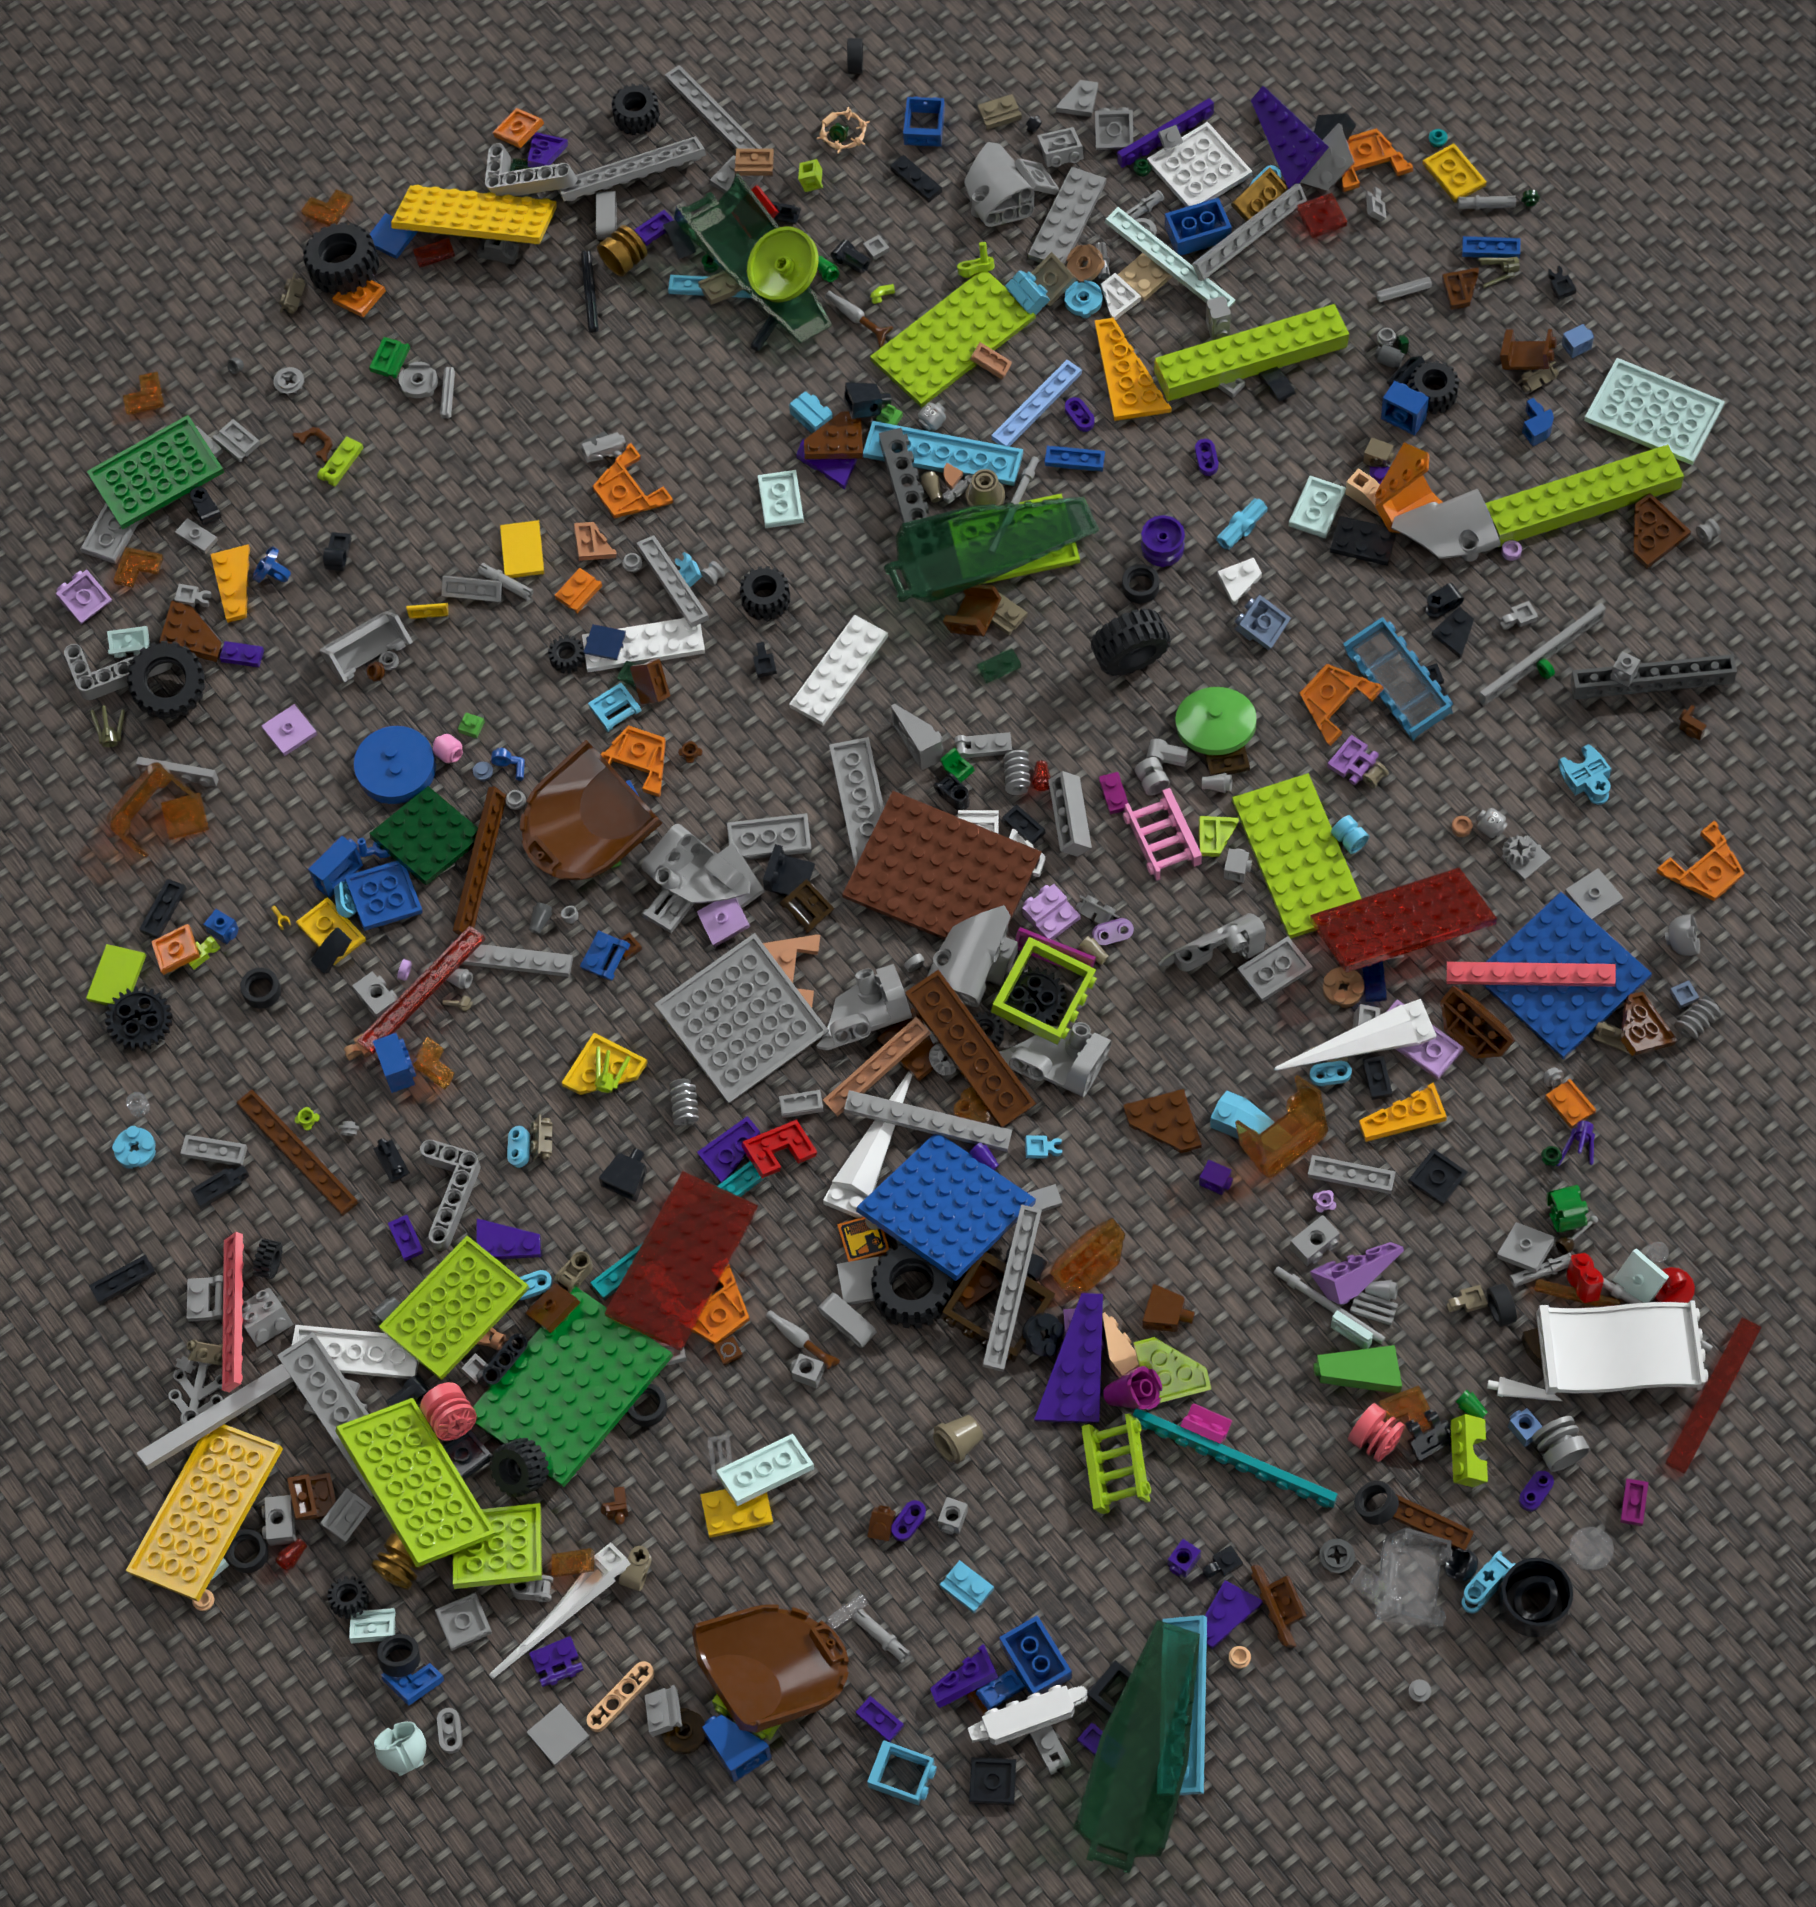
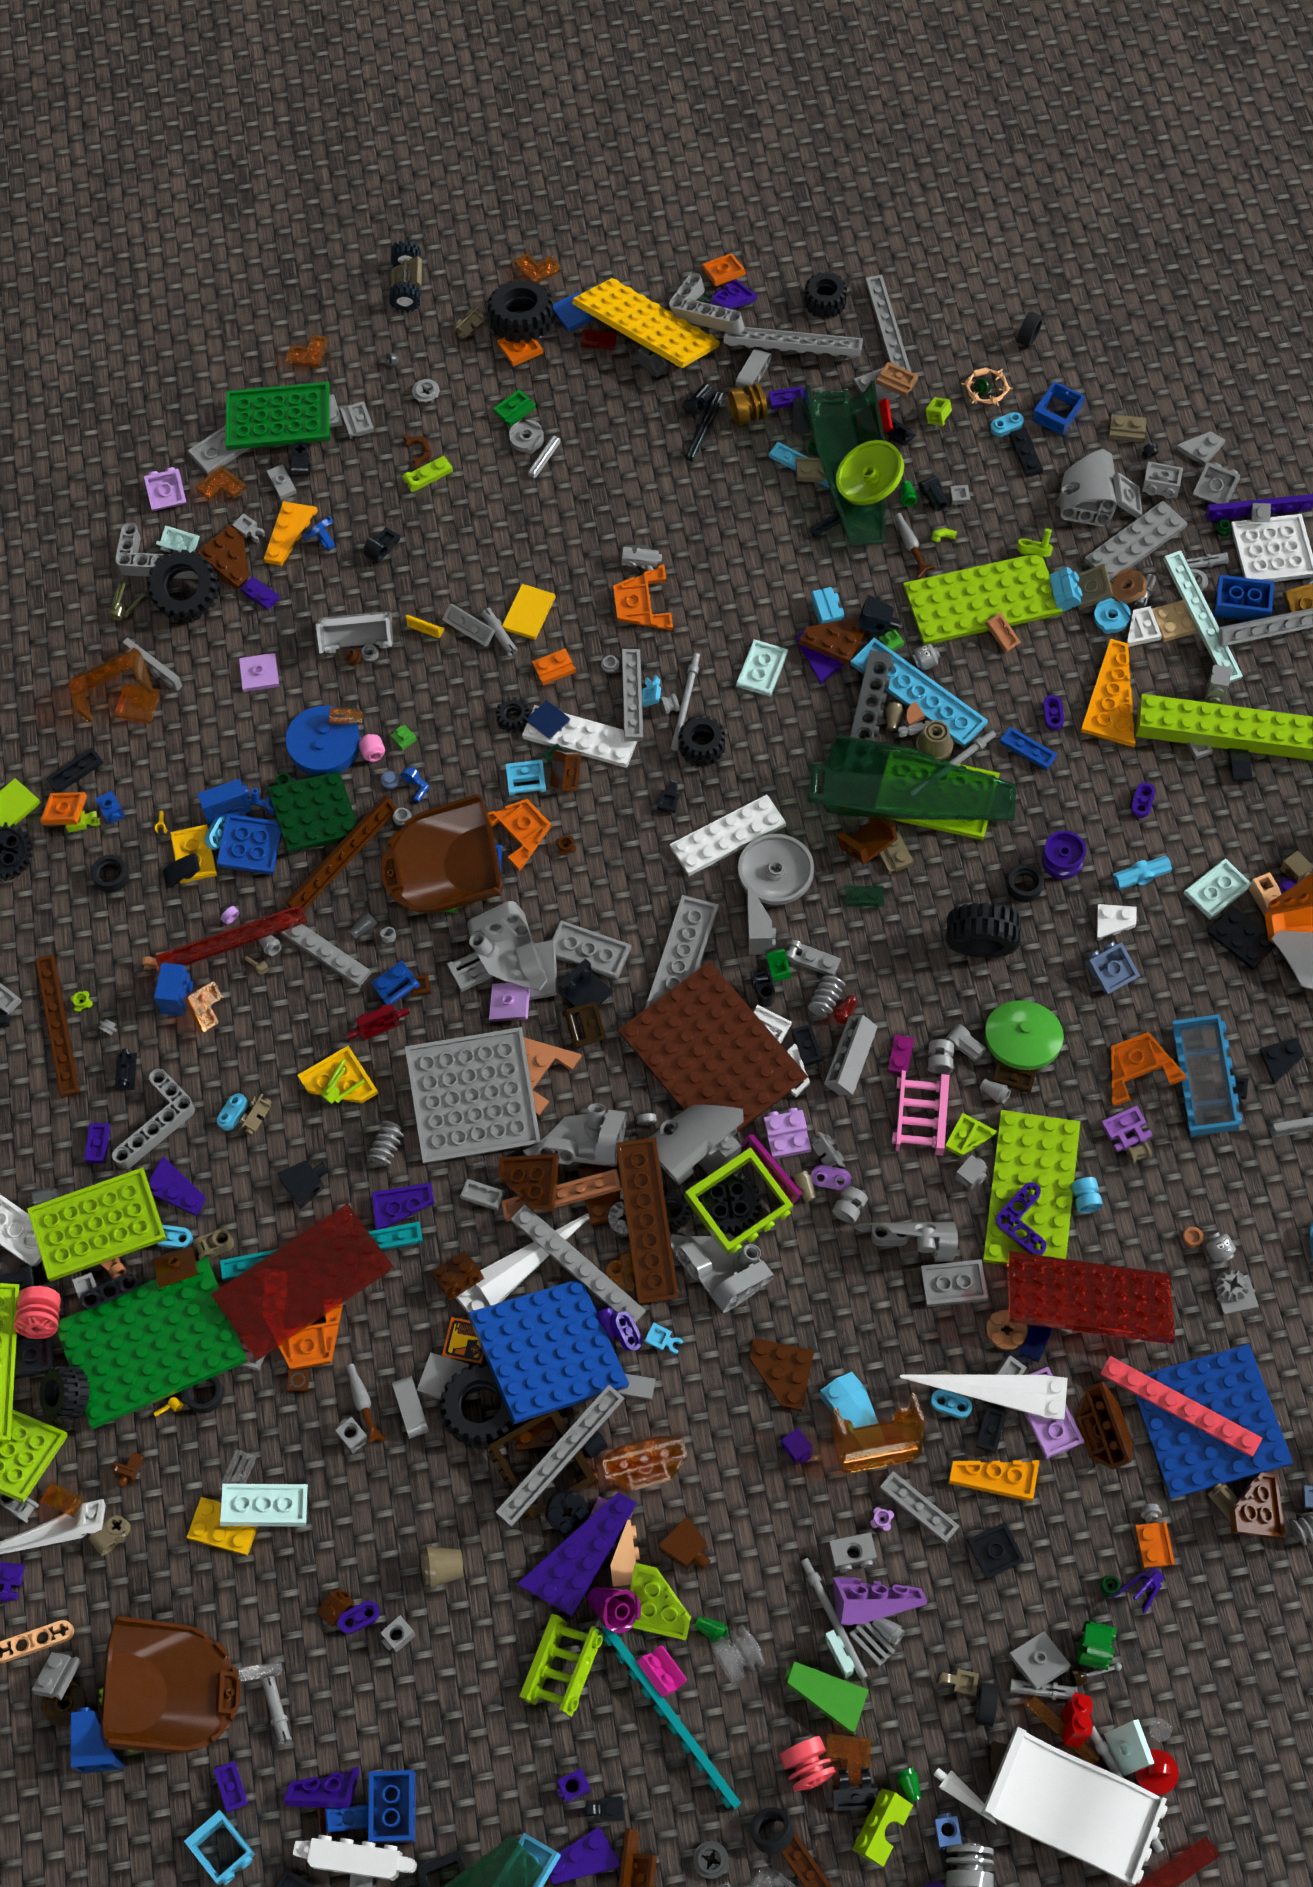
camera: 25 degrees right, 0 degrees up
light grey brick [352,971,399,1023] -> none
nougat wing [574,522,617,561] -> none
red plate [741,1120,817,1178] -> none
medium azure plate [940,1560,994,1613] -> none
light blue plate [991,360,1082,447] -> none
black piece [1425,583,1464,618] -> none
light grey plate [1565,868,1624,921] -> none
none -> yellow hand [153,1397,184,1417]
none -> dark green plate [275,773,293,786]
none -> clear orange hinge [329,707,363,725]
none -> dark red plate [346,1004,410,1041]
none -> plate [390,240,422,312]
none -> reddish brown plate [430,1251,484,1301]
none -> reddish brown plate [498,1154,559,1213]
none -> dark purple plate [612,1311,642,1351]
none -> light grey bar [671,653,700,751]
none -> black piece [683,384,715,414]
none -> green cone [695,1616,728,1644]
none -> clear wheel [710,1625,765,1685]
none -> light grey dish [738,834,814,905]
none -> light grey wheel [832,1186,868,1224]
none -> medium azure plate [990,412,1024,437]
none -> dark purple beam [996,1182,1047,1257]

